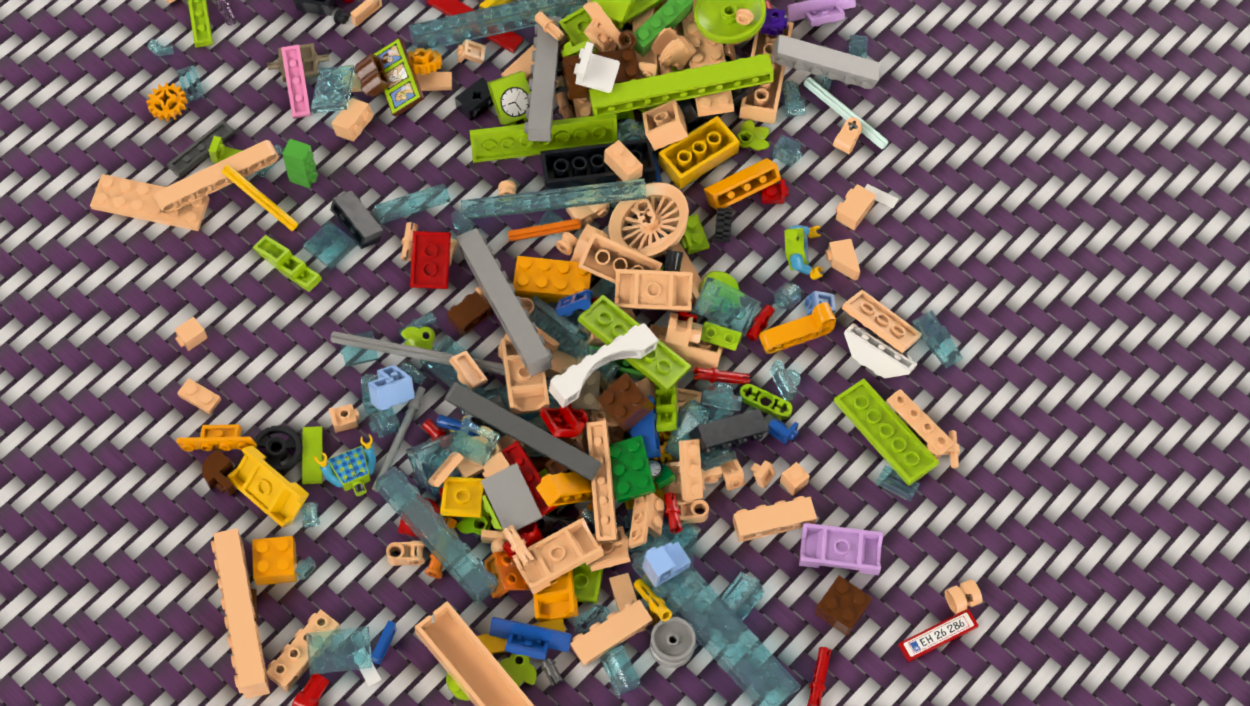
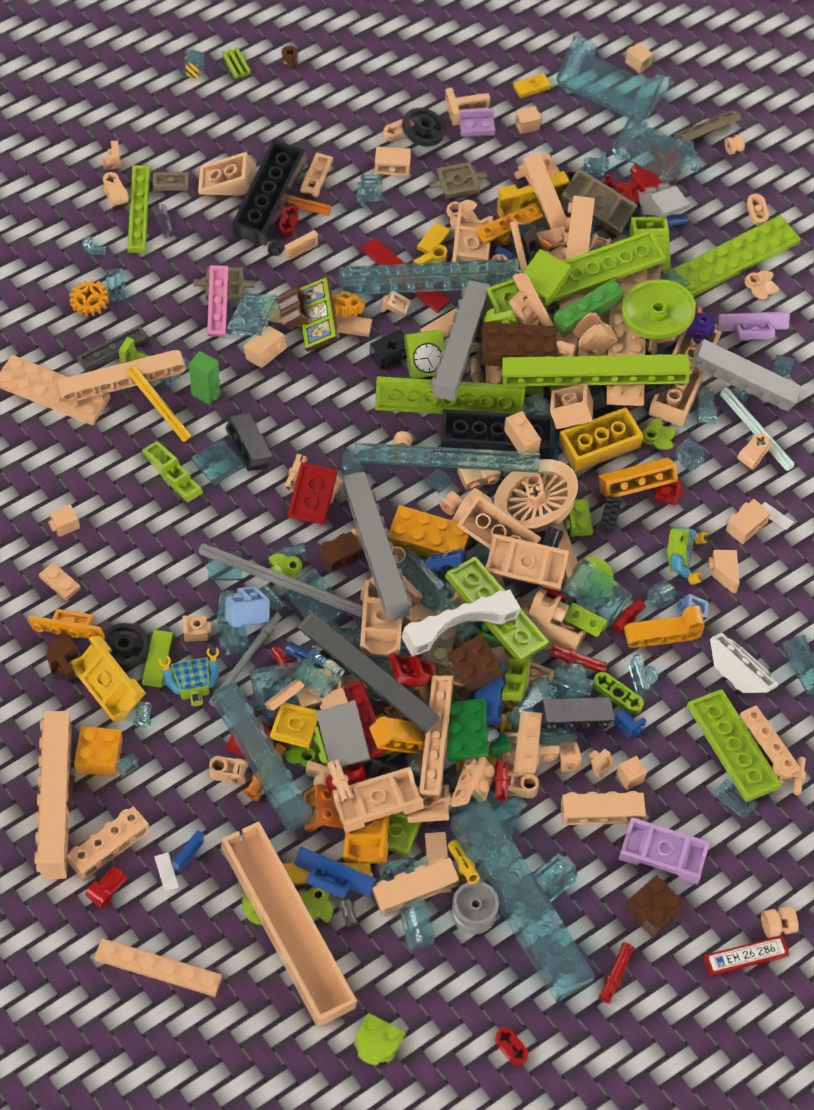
camera: 10 degrees right, 5 degrees down
clear light blue plate [306,626,372,675] -> none
clear light blue tile [374,183,451,224] -> none
light nougat tile [449,351,488,390] -> none
orange axle [508,218,581,242] -> none
light nougat axle [534,12,564,41] -> none
white bracket [574,42,620,93] -> none
reddish brown plate [618,30,636,49] -> none
light blue brick [642,541,691,587] -> none
light nougat plate [736,8,754,25] -> none
light nougat plate [842,290,922,353] -> none

